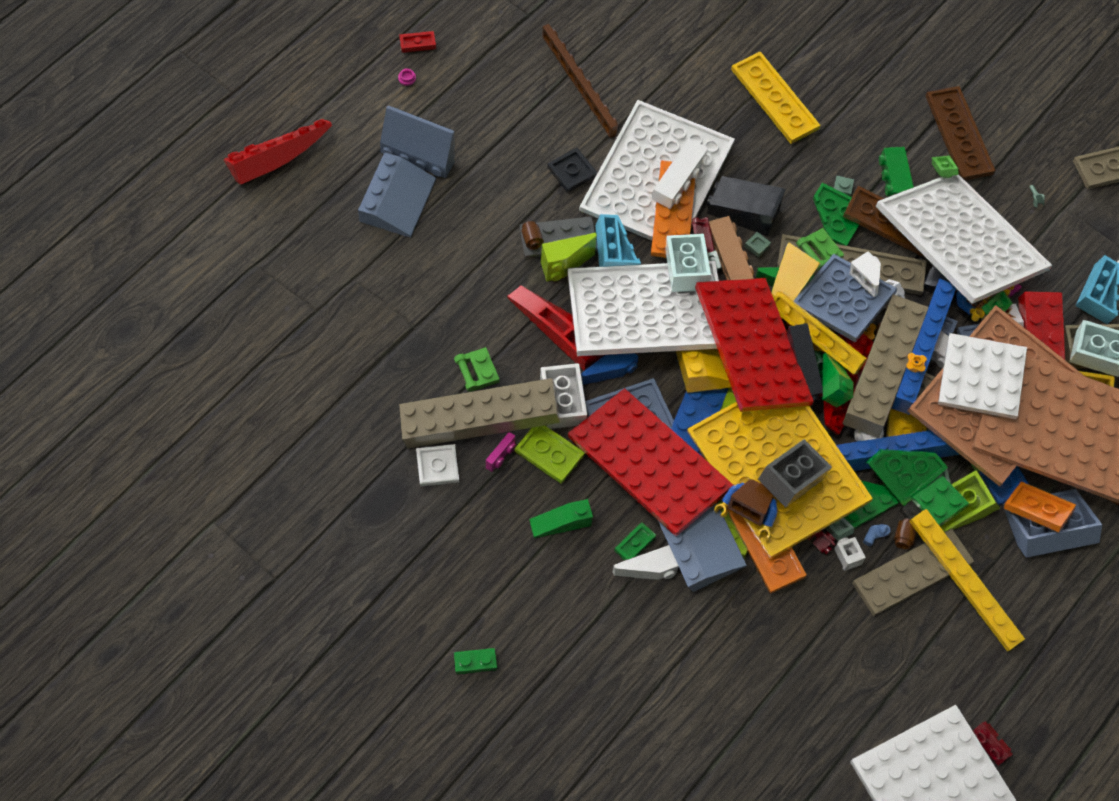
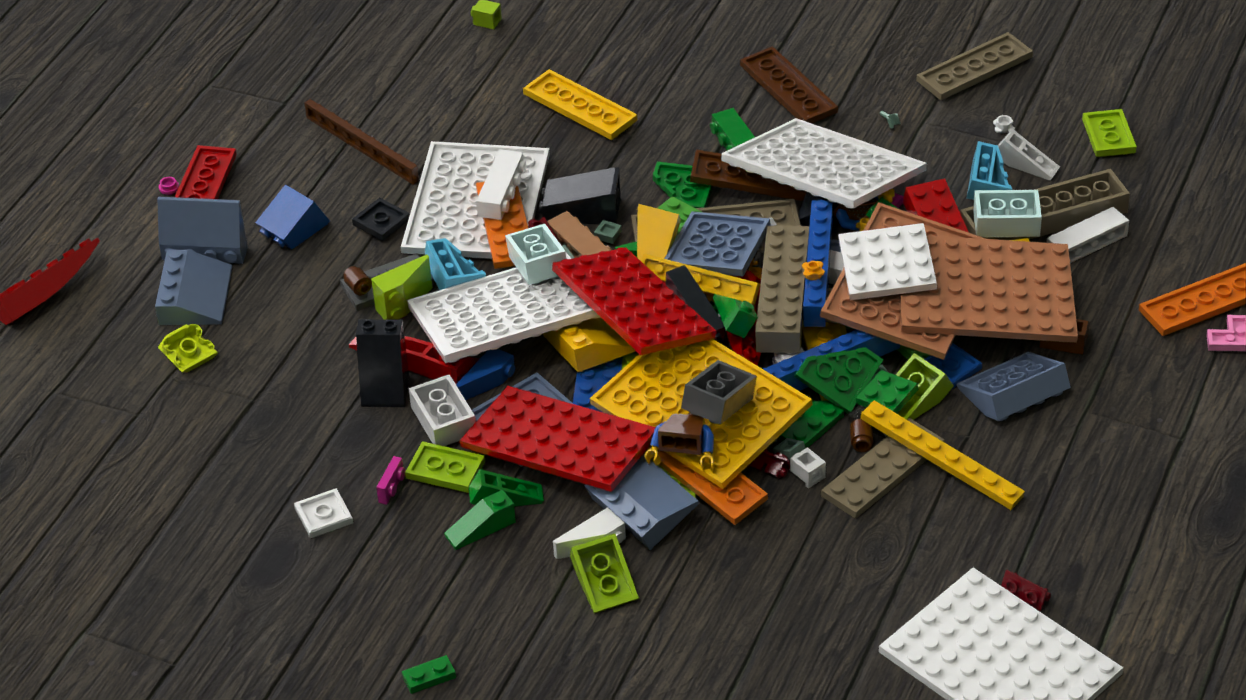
camera: 10 degrees left, 20 degrees down
red plate [399,31,436,53] -> none
dark tan brick [399,378,560,448] -> none
bright green plate [454,347,499,392] -> none
green plate [614,522,656,561] -> none
sand green plate [834,176,854,196] -> none
white slope [850,252,881,297] -> none
medium blue arm [863,524,891,546] -> none
bright green plate [932,156,958,178] -> none
orange plate [1004,481,1076,532] -> none
none -> neon yellow slope [158,324,218,373]
none -> red plate [175,145,237,199]
none -> slope [255,184,330,249]
none -> black slope [356,319,410,407]
none -> green slope [468,469,544,506]
none -> lime slope [570,534,639,614]

